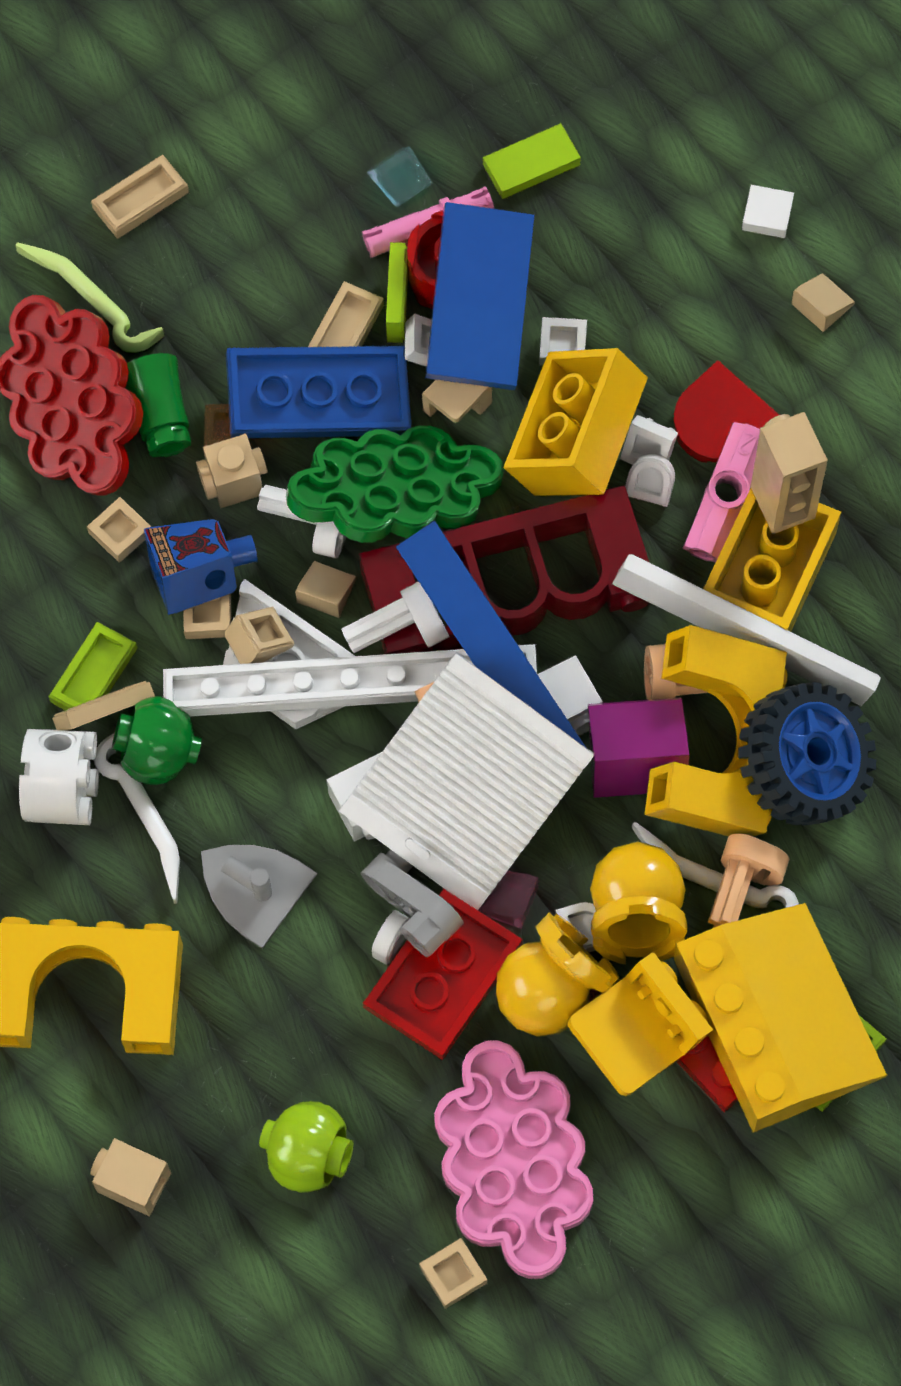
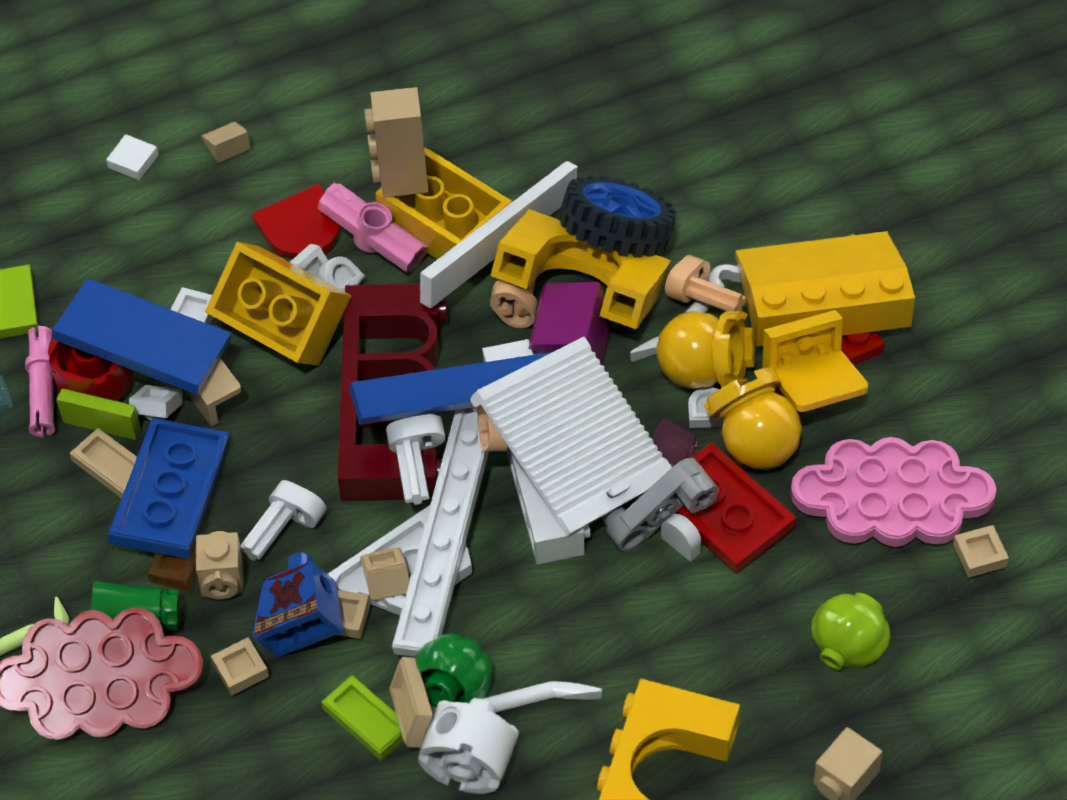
camera: 75 degrees left, 15 degrees down
light grey shield [201,845,317,949] -> none
green plate [286,426,504,543] -> none
tan slope [295,561,356,618] -> none

